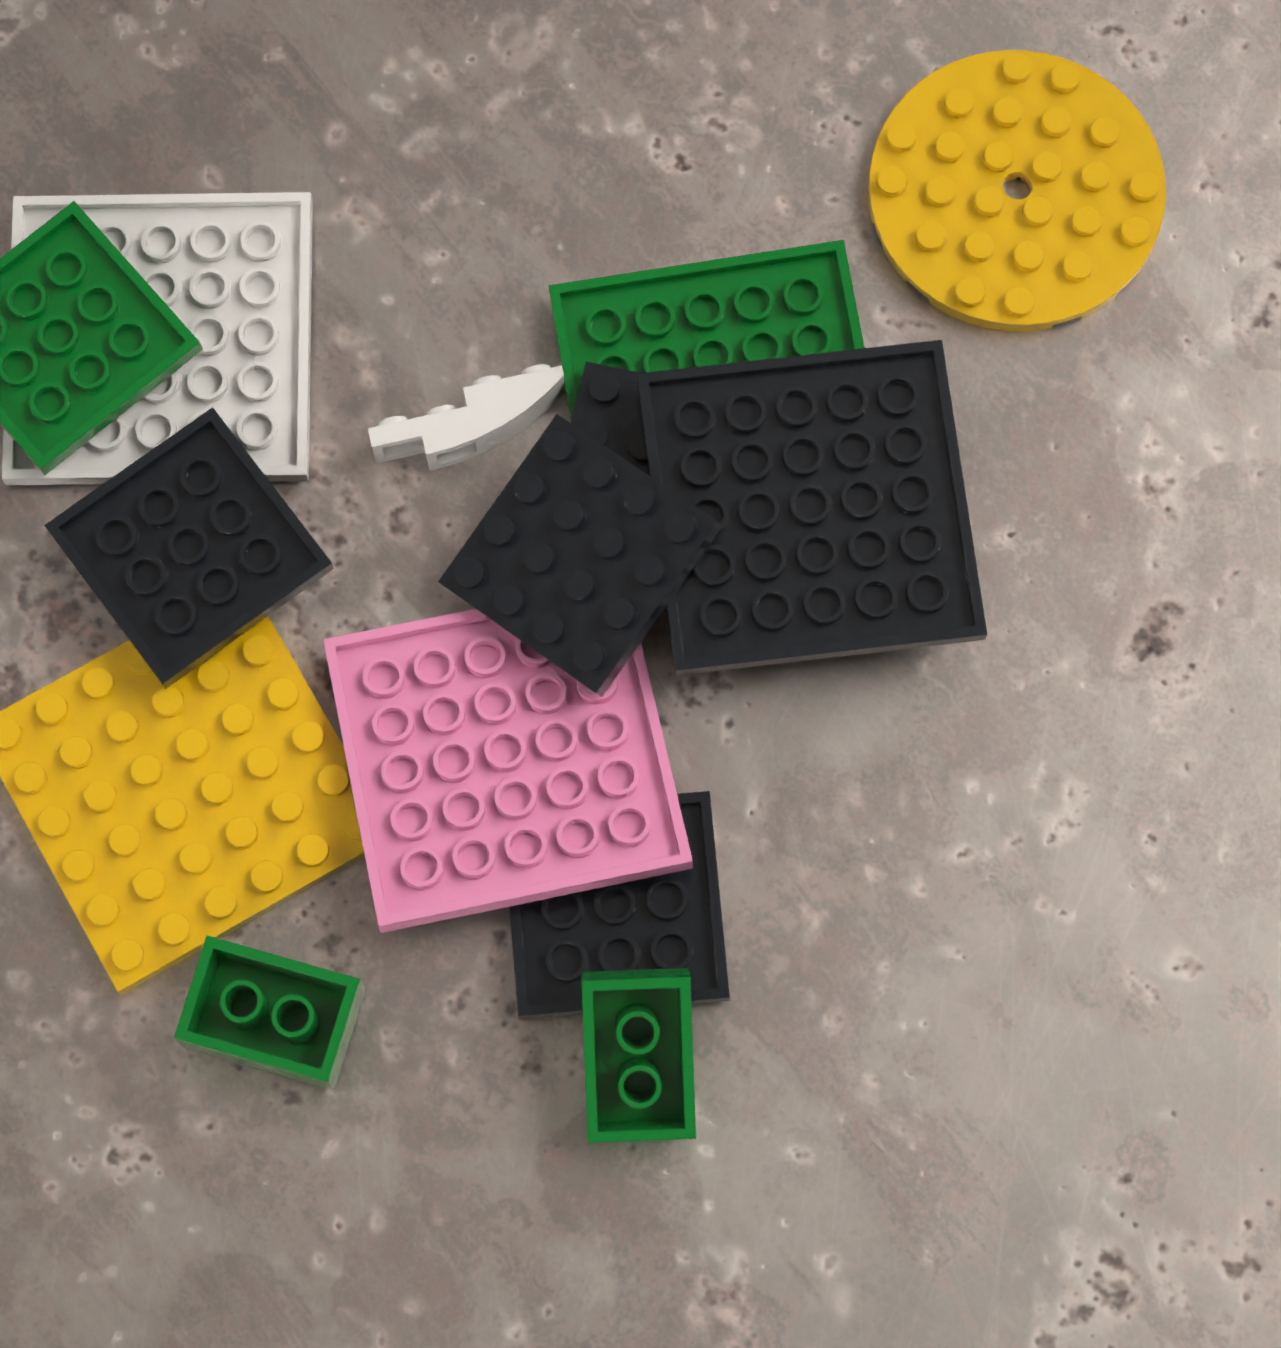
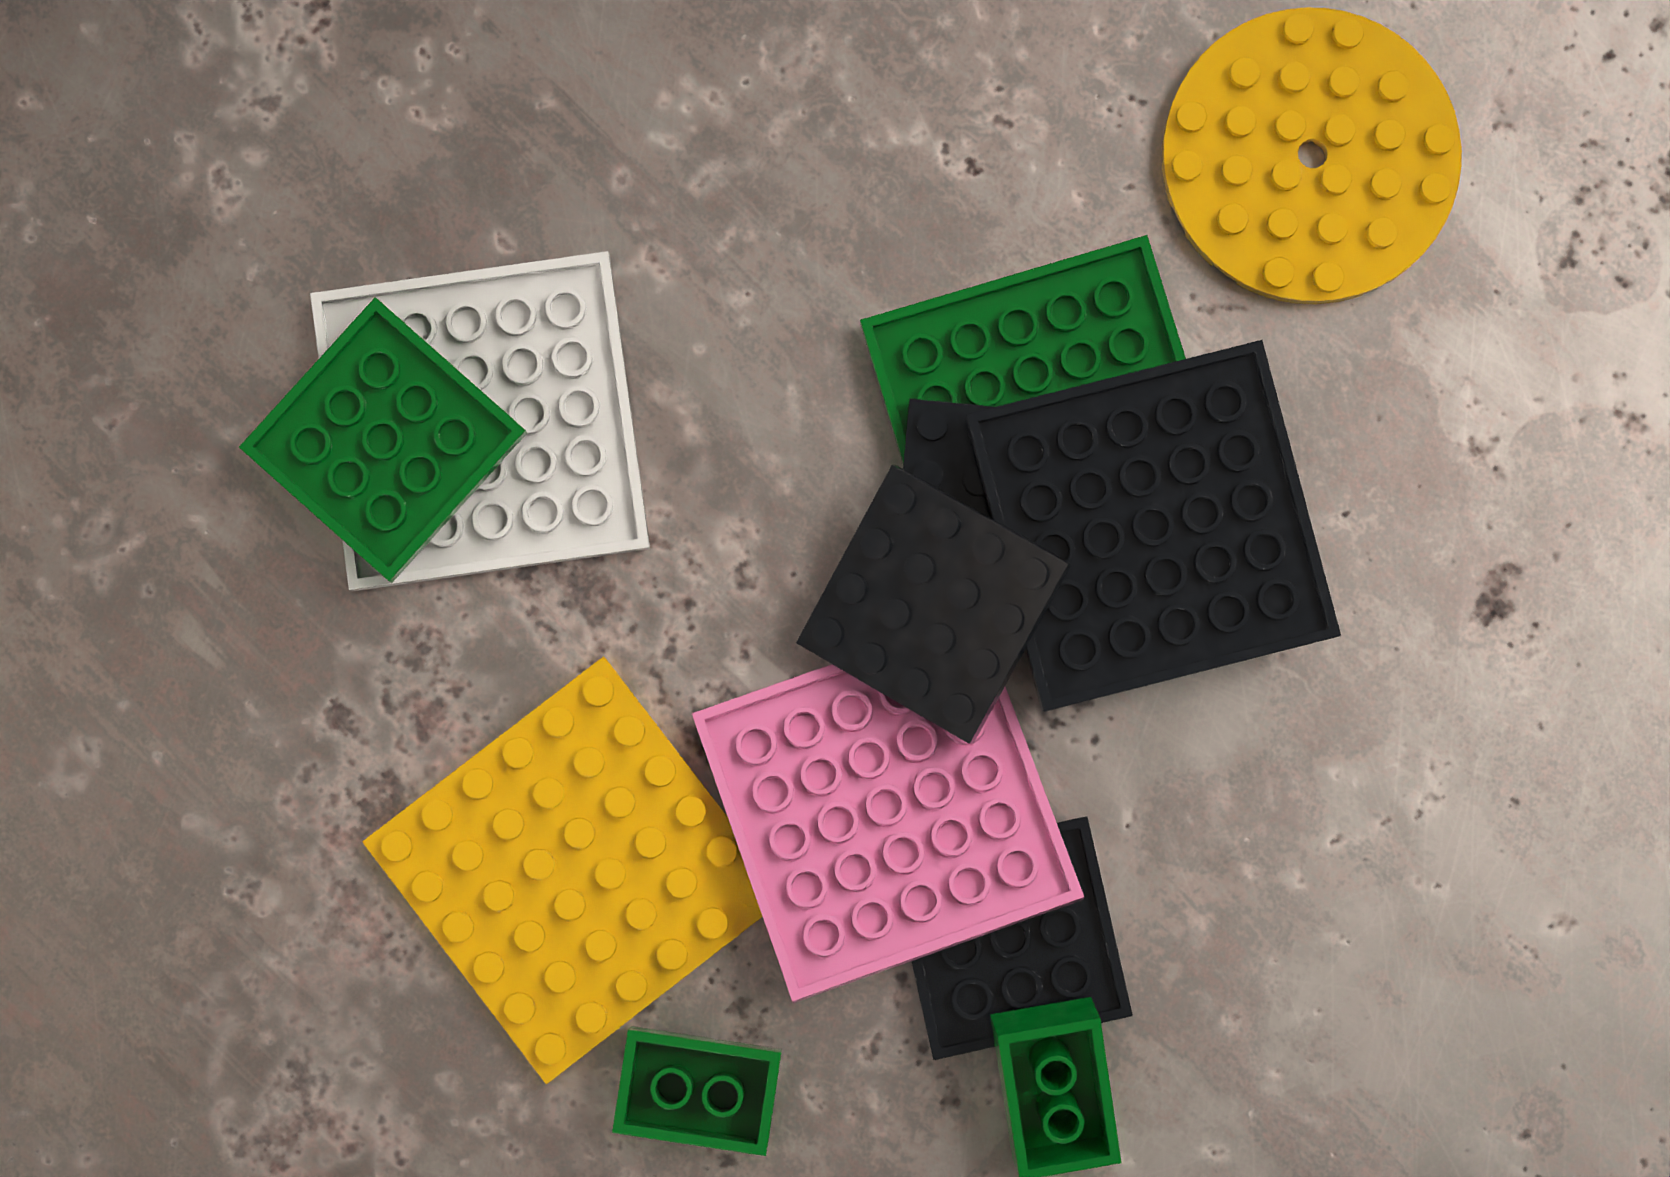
camera: 10 degrees left, 10 degrees up
black plate [44,407,334,689] -> none
white slope [368,364,565,471] -> none

